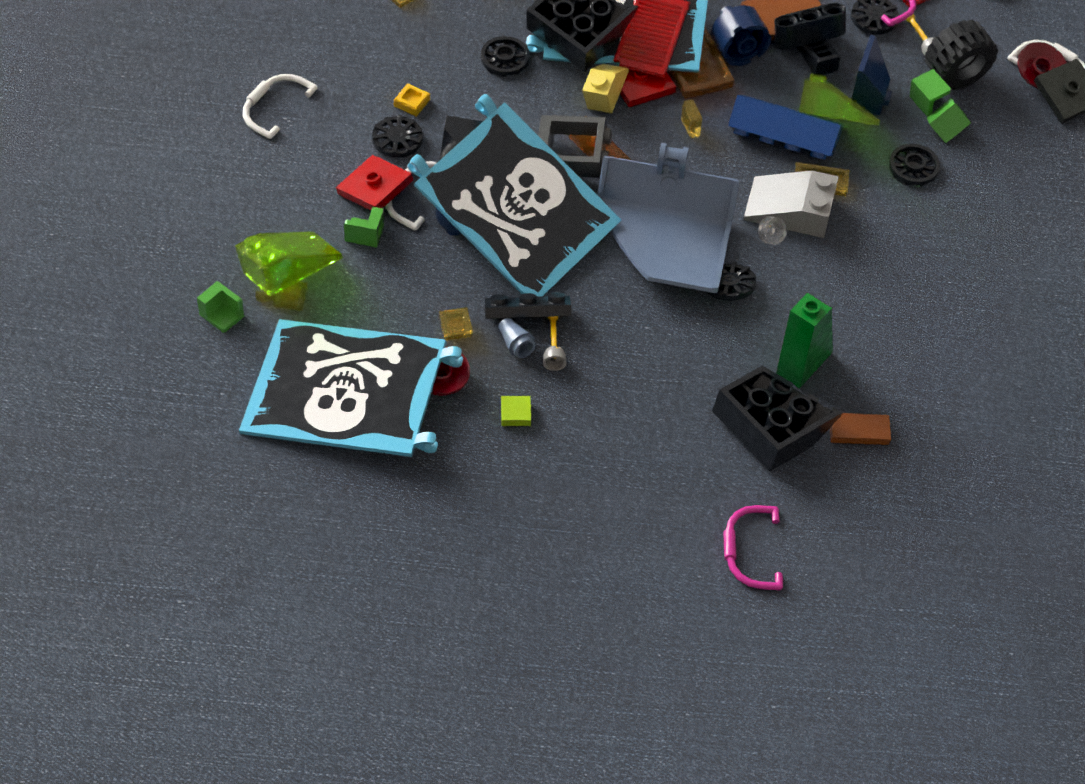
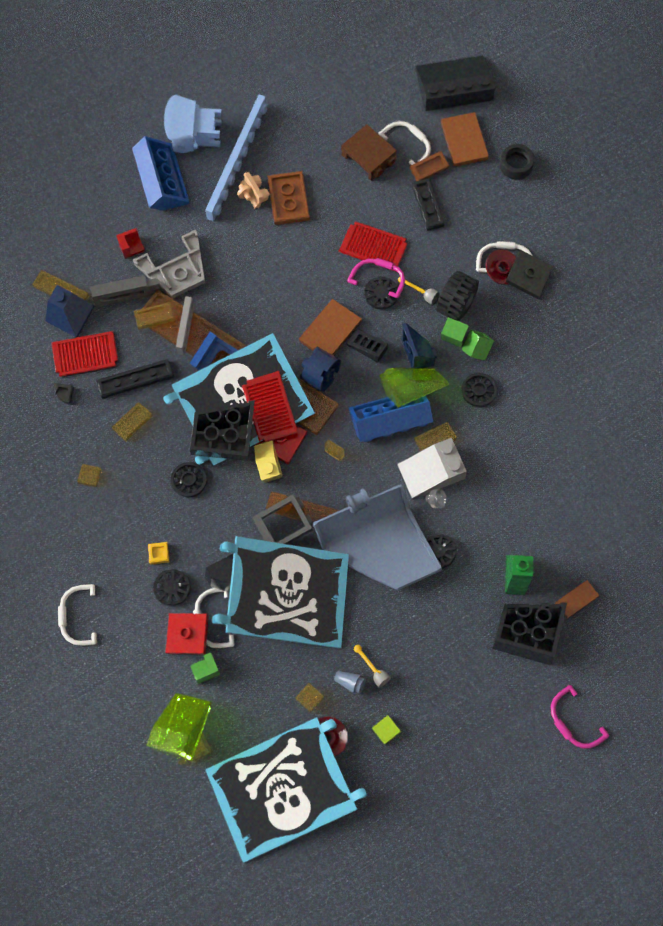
camera: 30 degrees left, 15 degrees up
bright green panel [197,281,244,333] -> none
black plate [485,292,572,319] -> none
black beam [774,3,846,49] -> none

